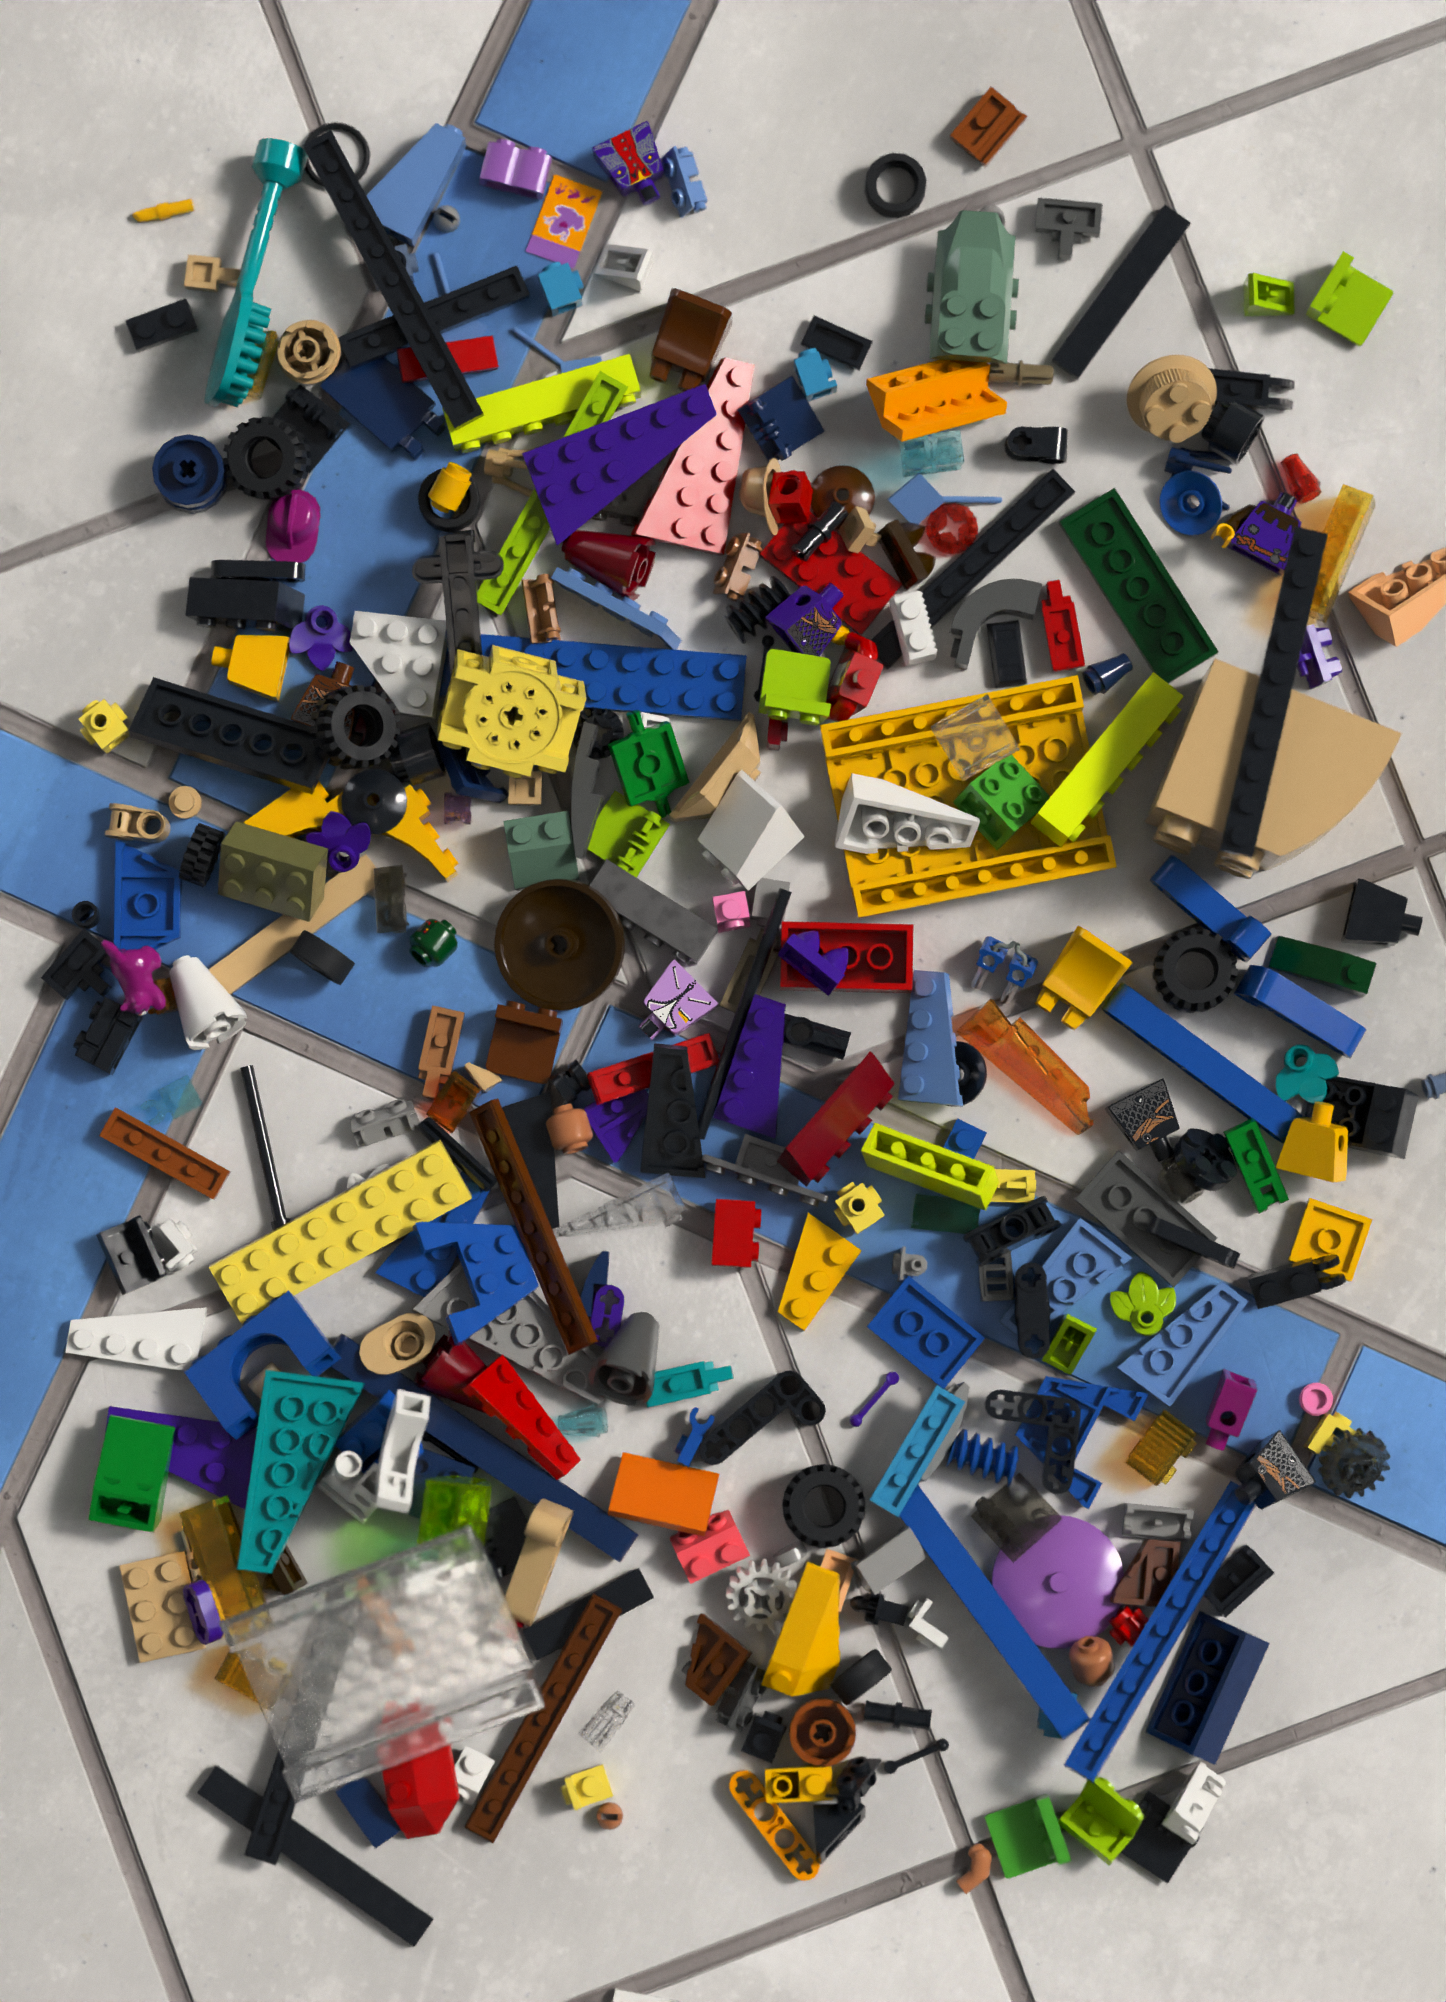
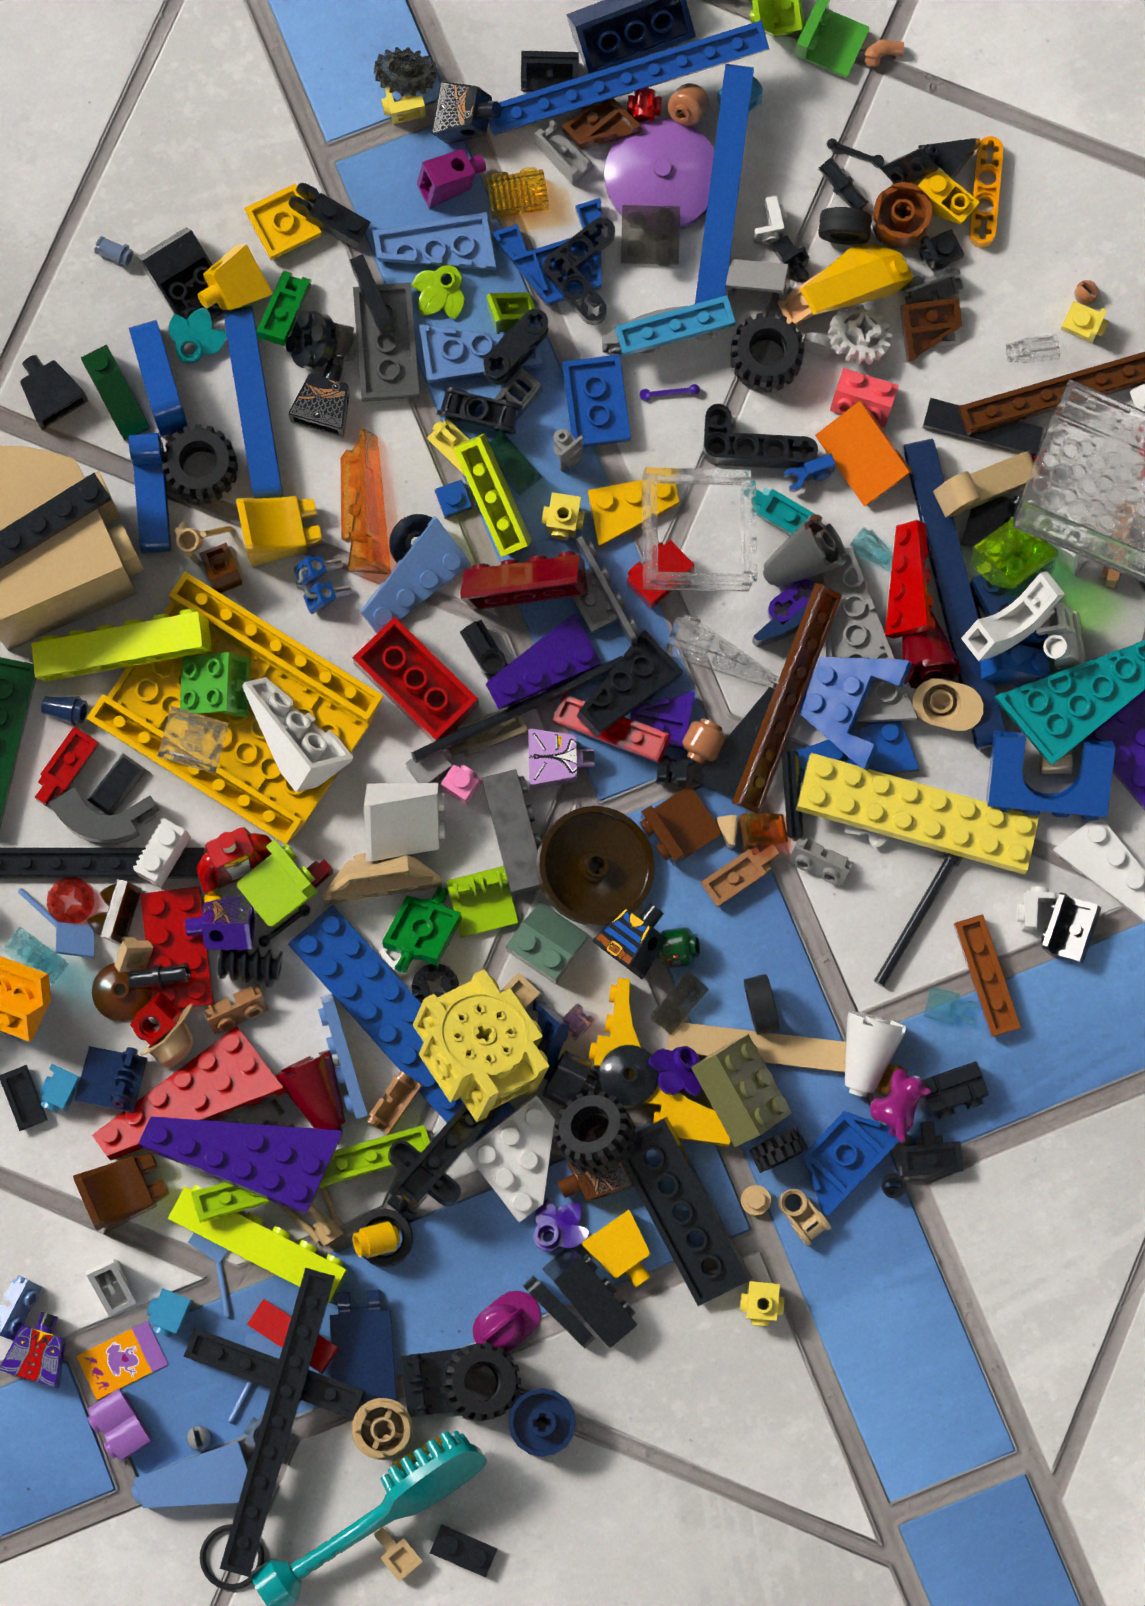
camera: 135 degrees left, 5 degrees down
dark grey slope [571,722,604,860] -> none
dark purple tile [778,931,848,996] -> none
blue piece [946,1429,1019,1487] -> none
bright pink tile [1299,1383,1333,1416] -> none
none -> tan plant [175,521,232,565]
none -> reddish brown slope [199,543,242,593]
none -> torso [592,903,665,979]
none -> clear window [642,467,758,592]

